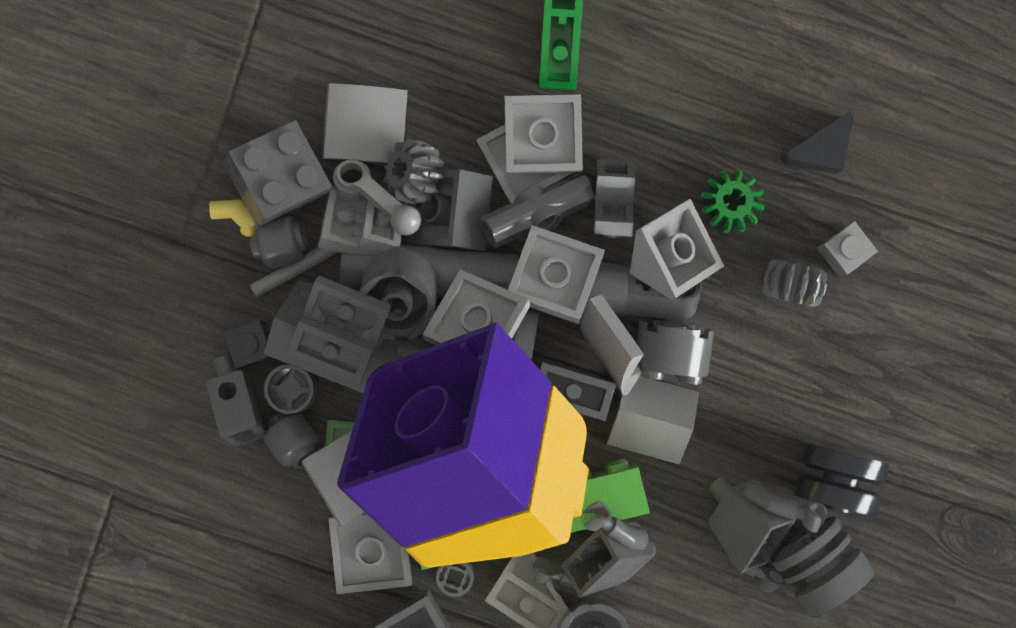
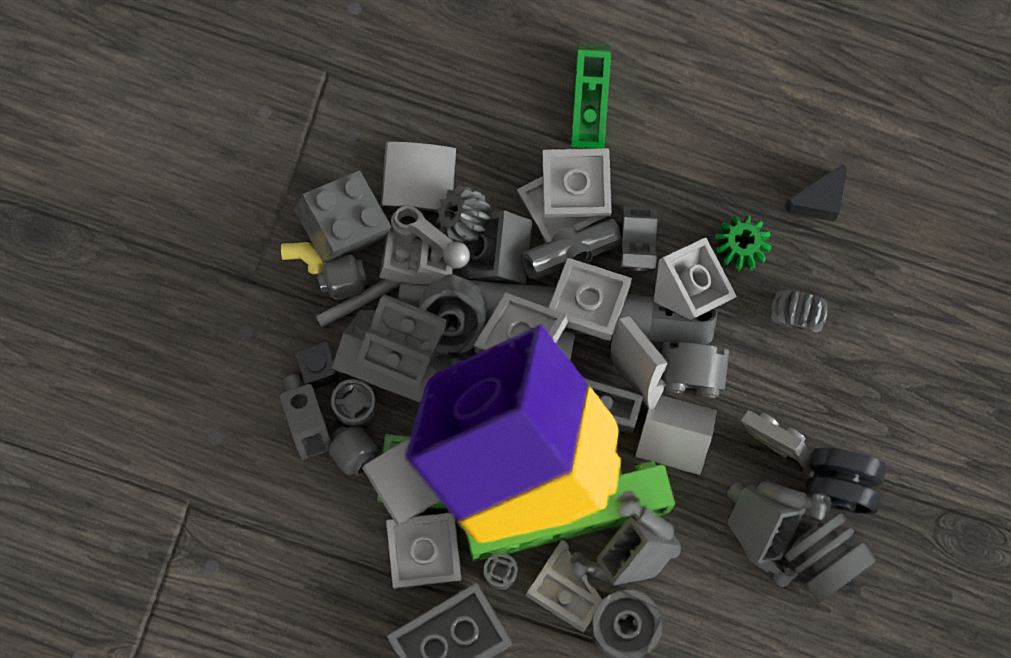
camera: 10 degrees left, 10 degrees down
light grey brick [816,221,878,277] -> none
none -> light grey wing [741,410,814,476]

